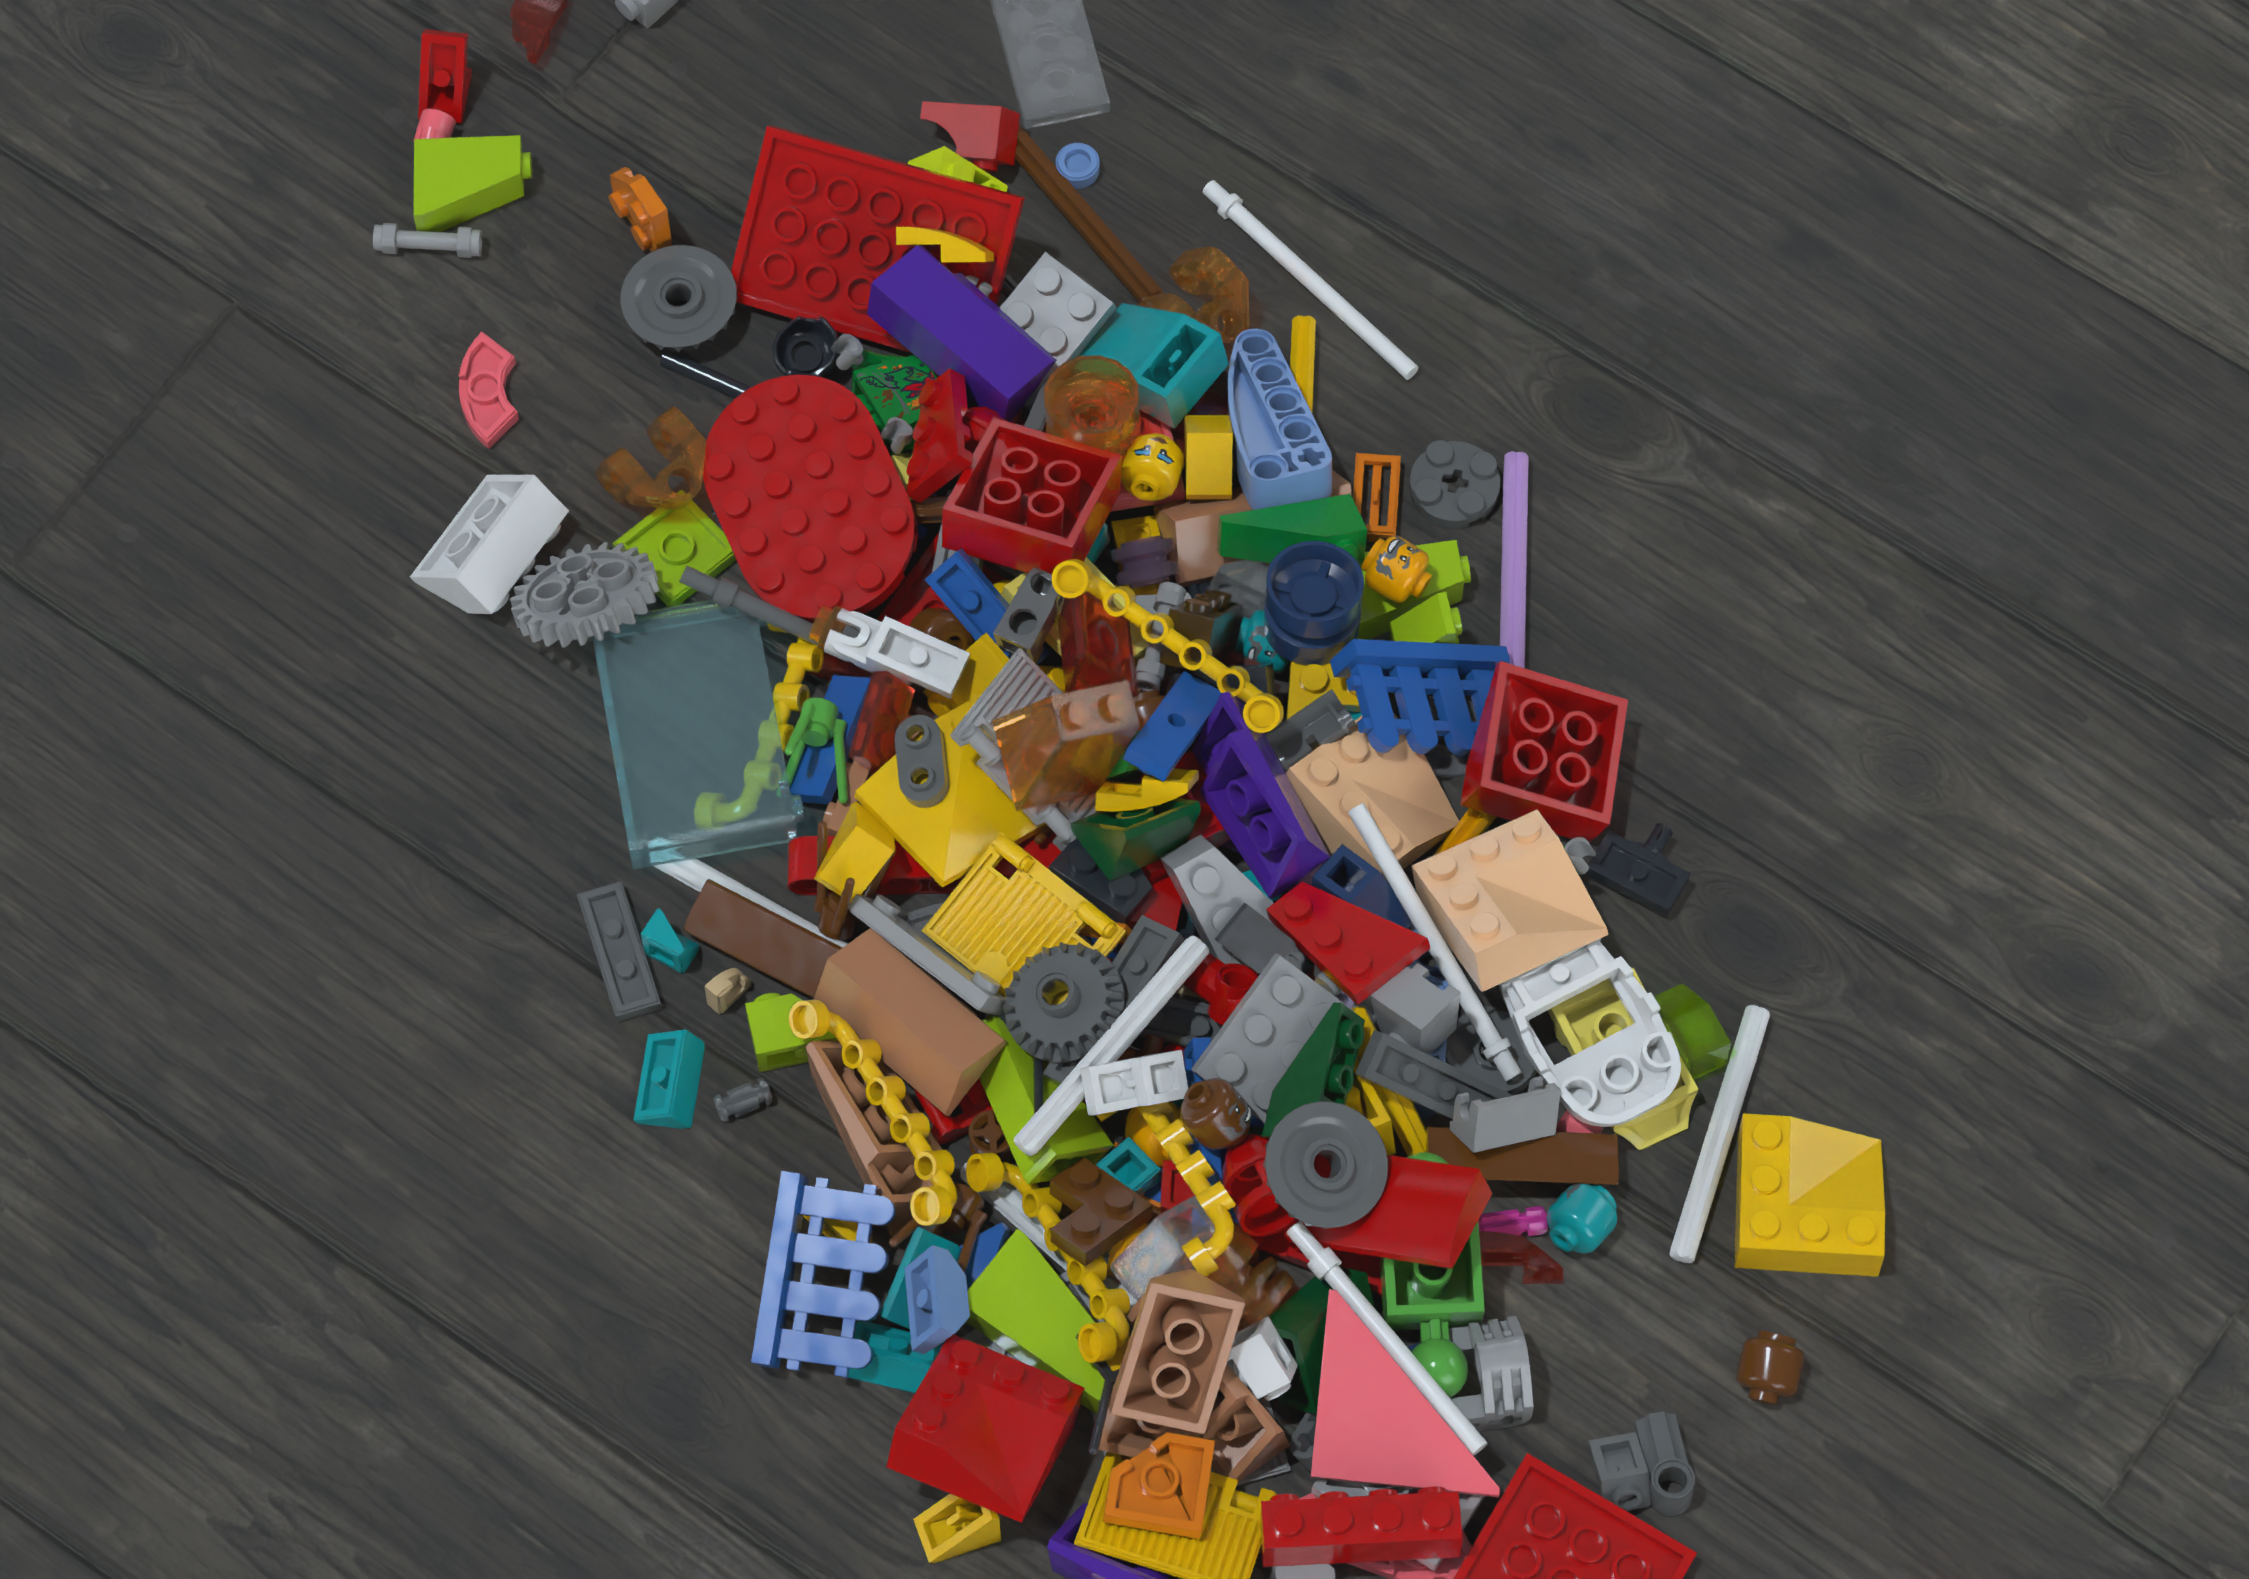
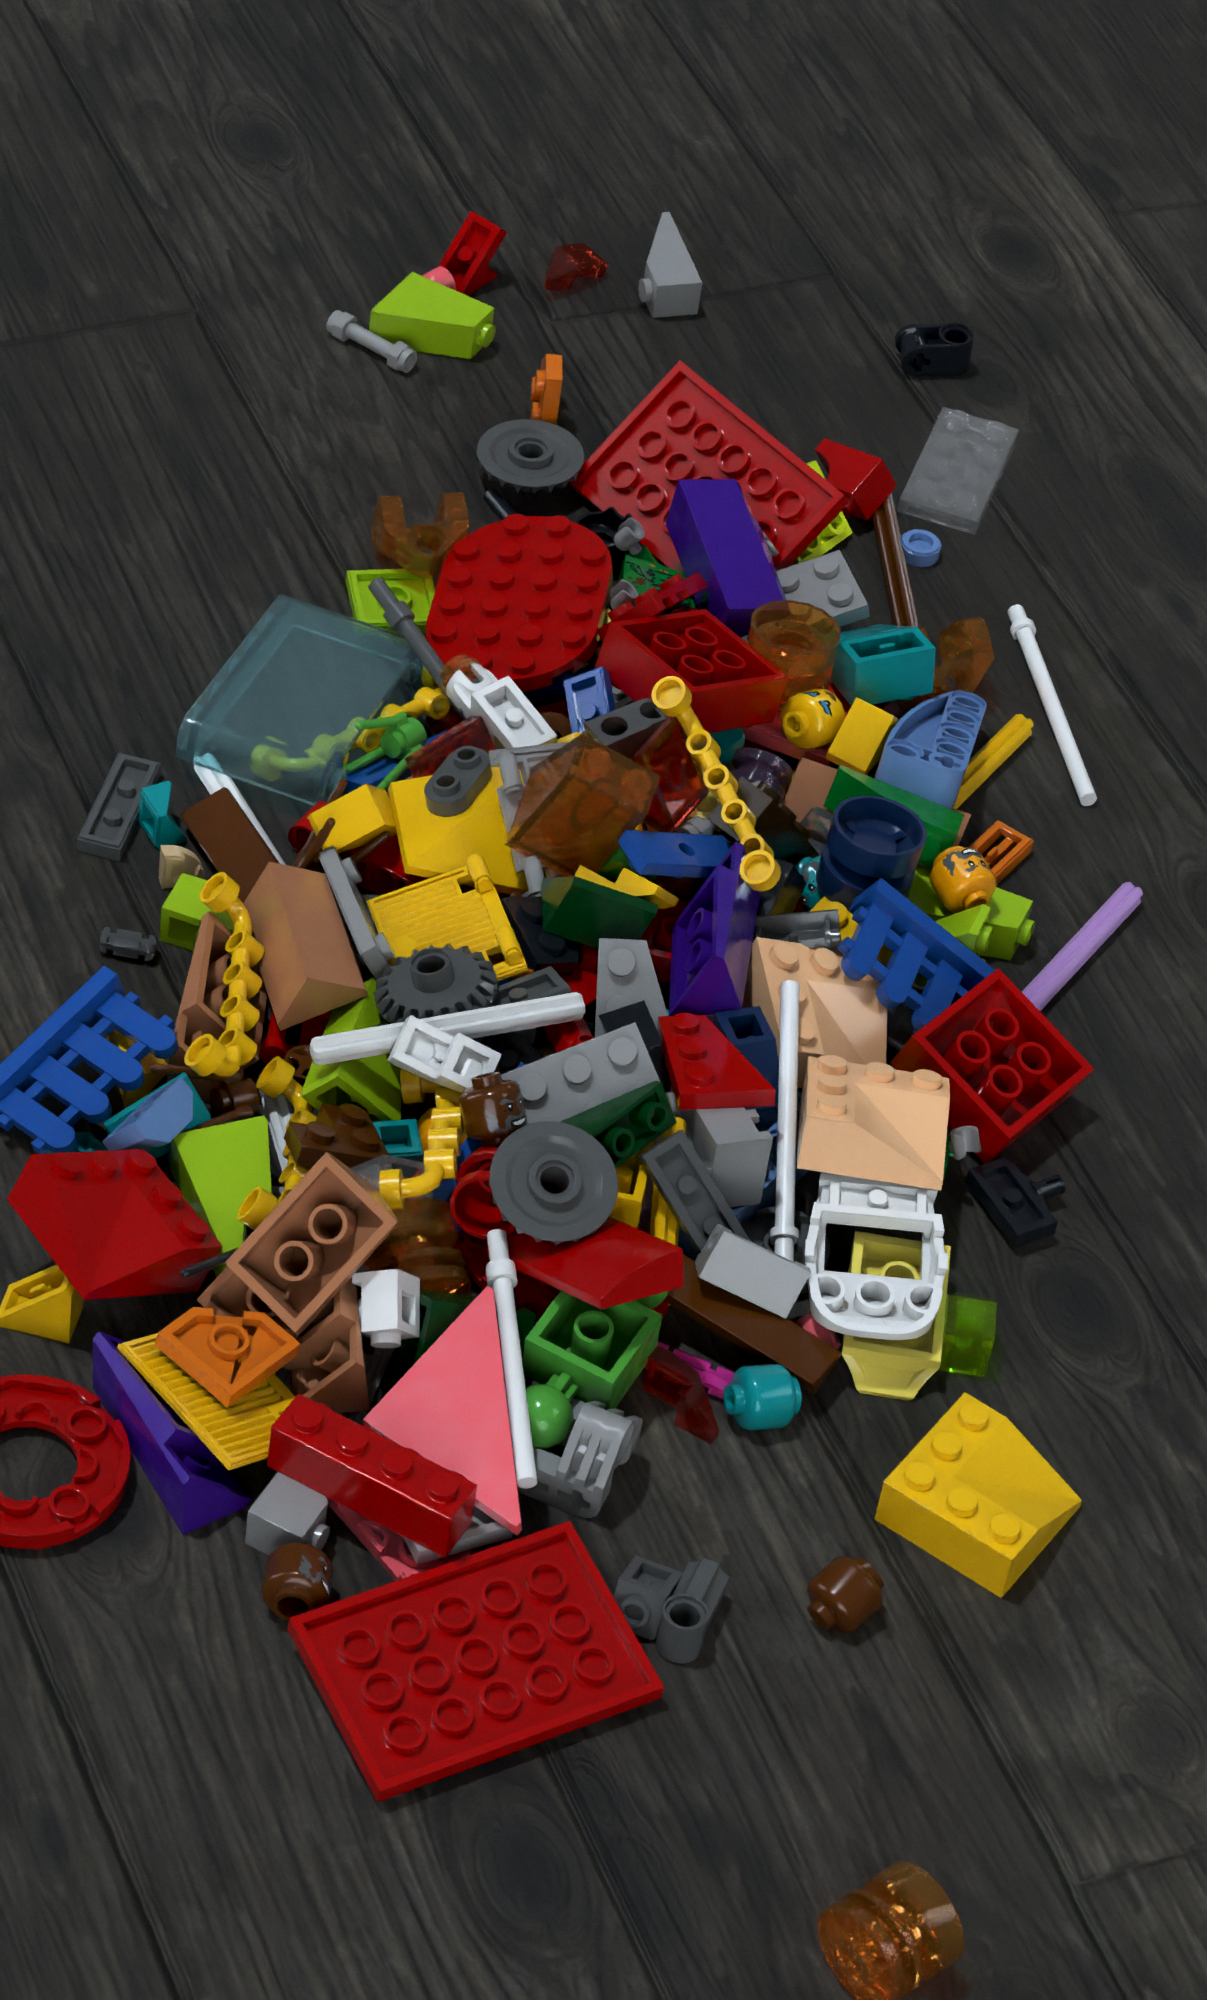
camera: 25 degrees right, 20 degrees down
white slope [410,475,569,614] -> none
coral tile [459,331,519,449] -> none
light grey gear [510,542,659,647] -> none
teal slope [633,1030,705,1129] -> none
yellow slope [896,227,994,262] -> none
dark grey plate [1409,440,1500,529] -> none
white axle [1670,1005,1770,1263] -> none

